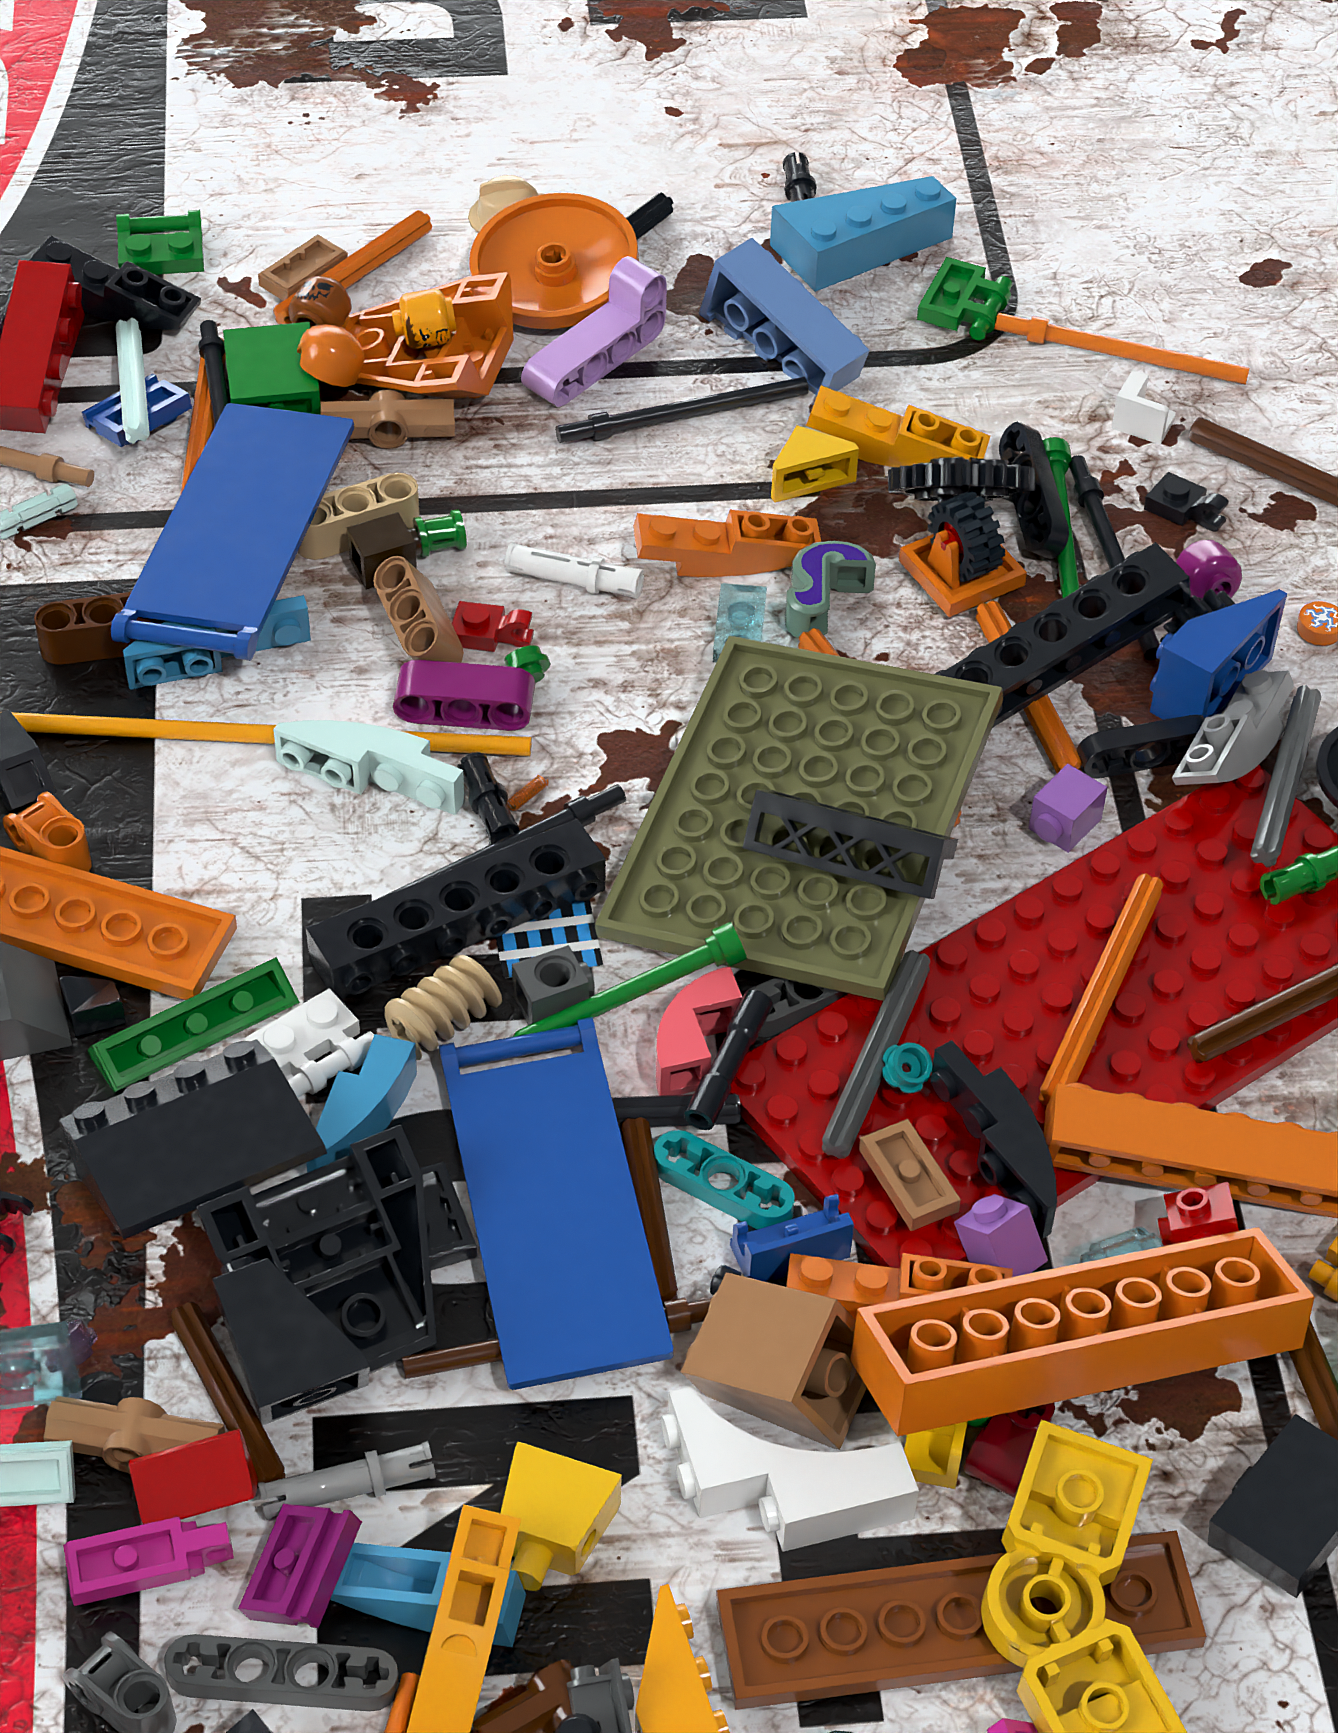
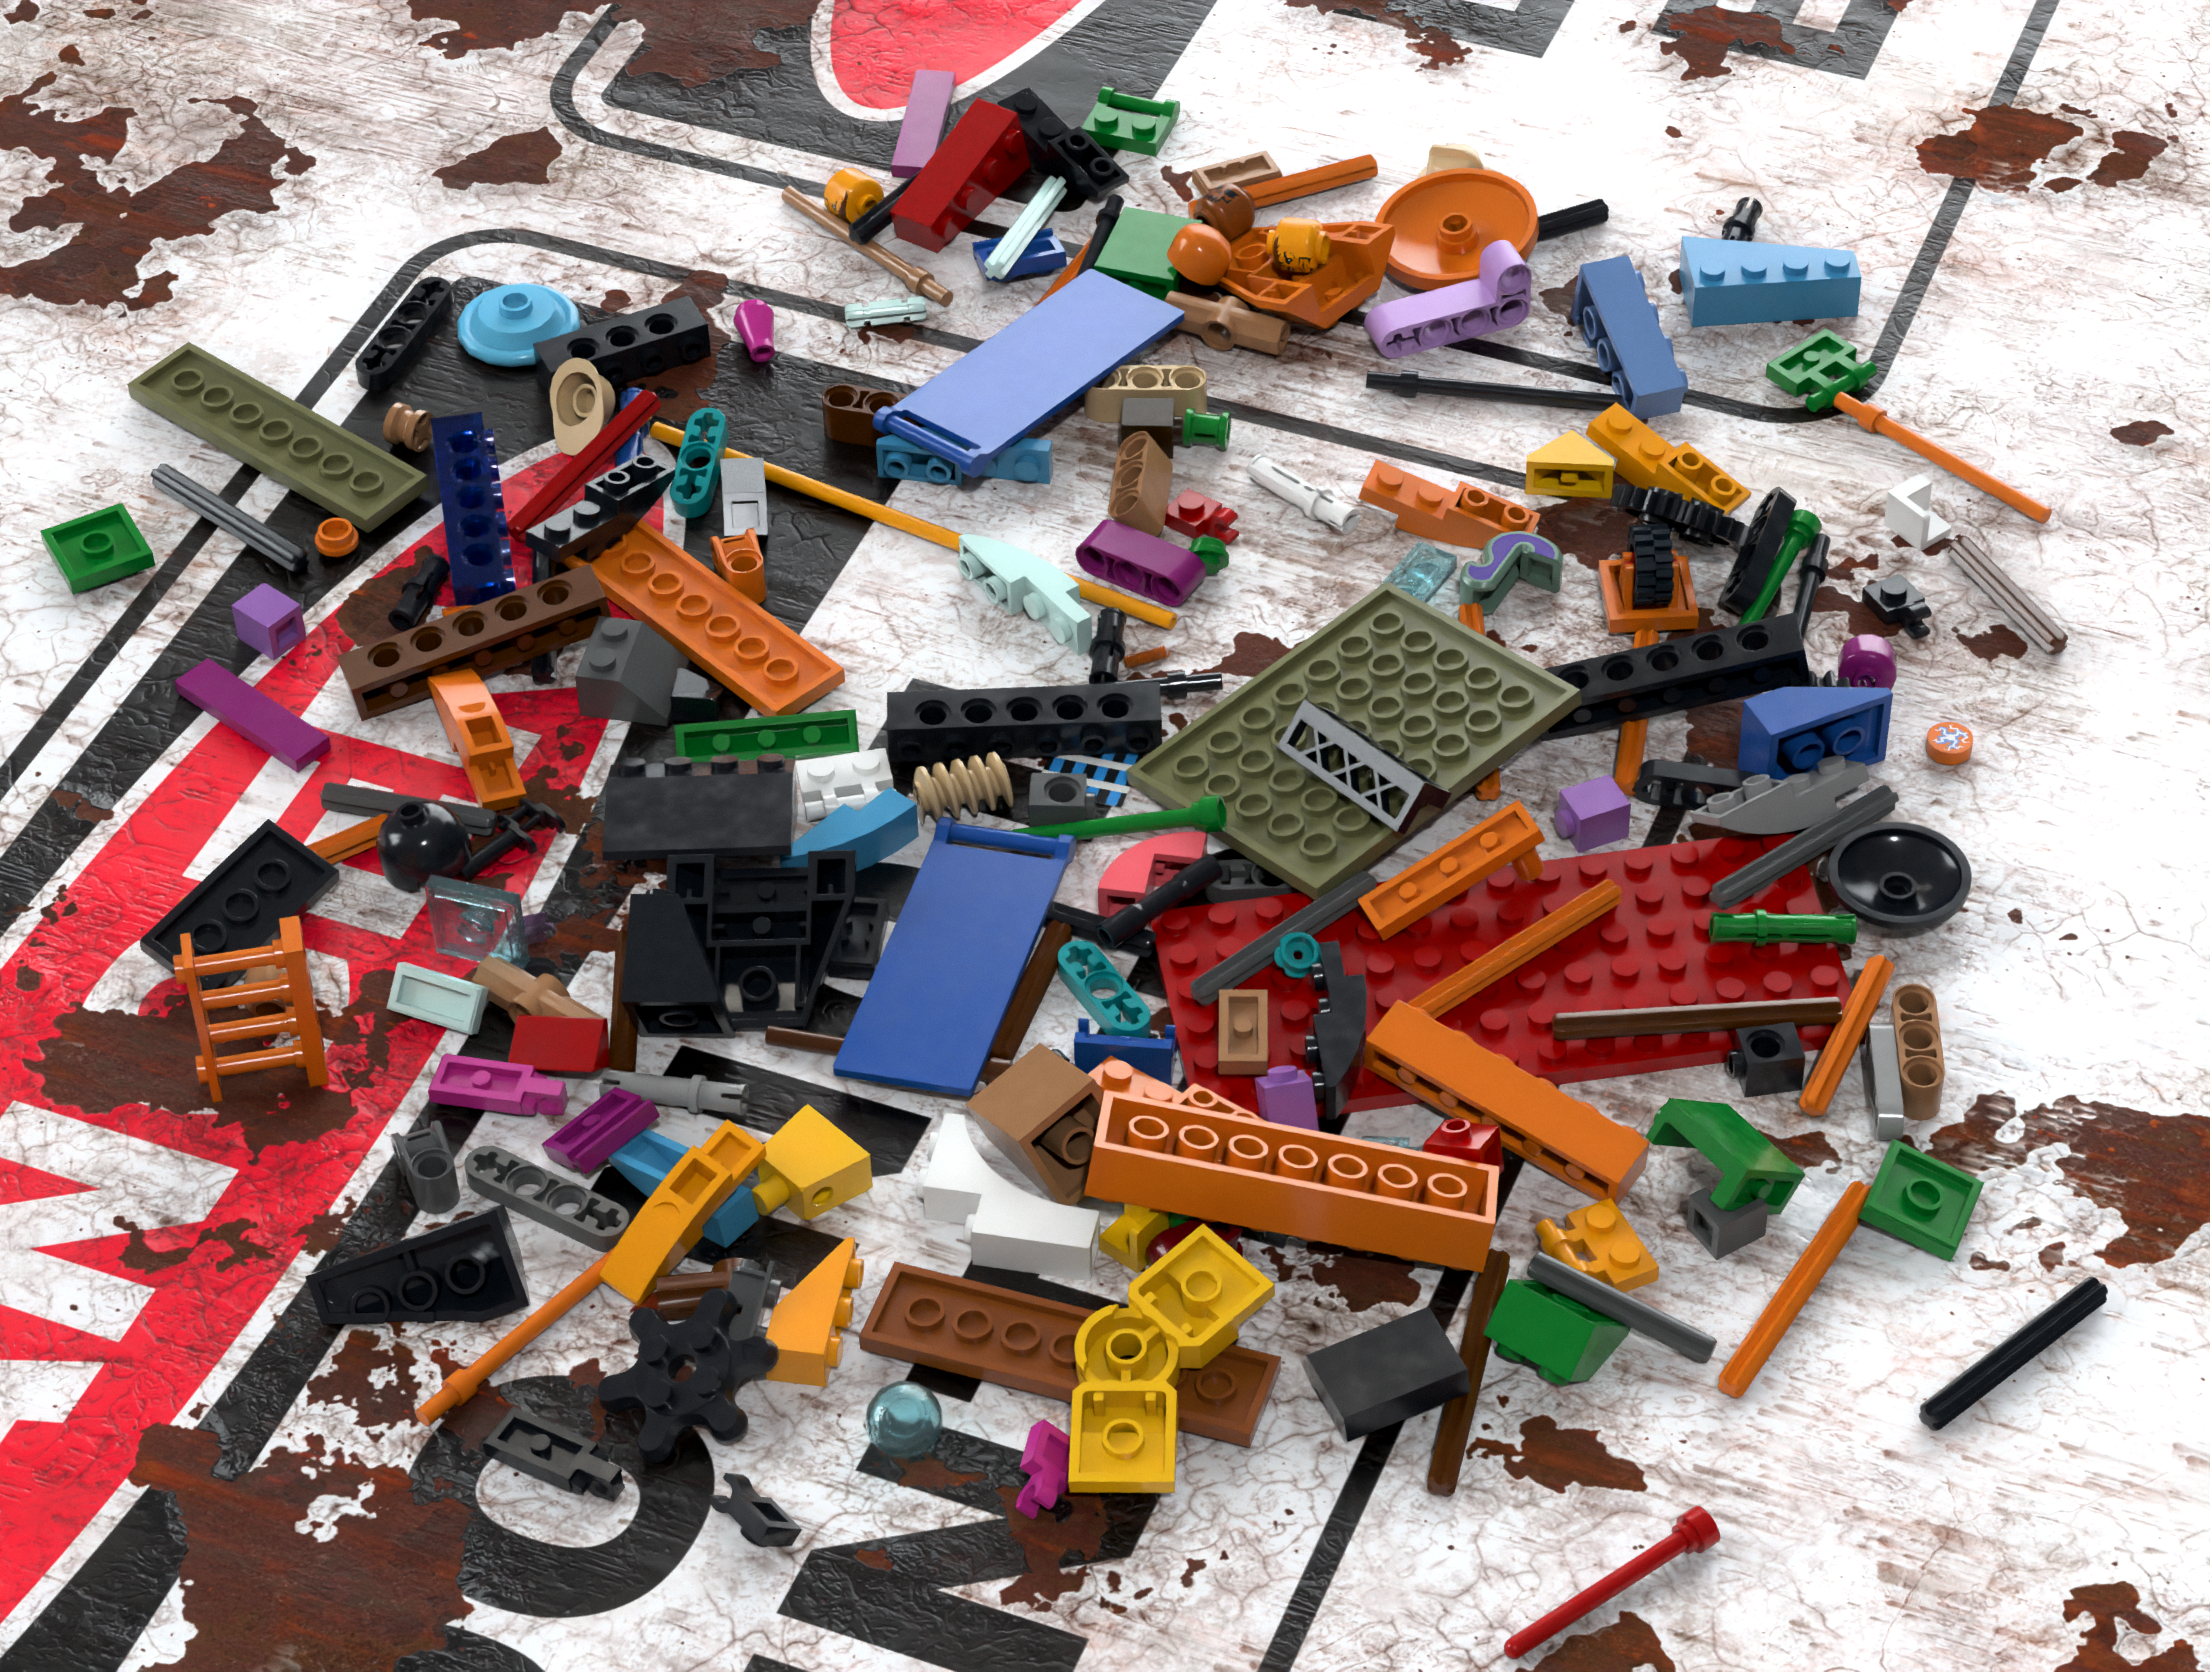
camera: 30 degrees right, 5 degrees down
none -> orange piece [1357,799,1545,941]

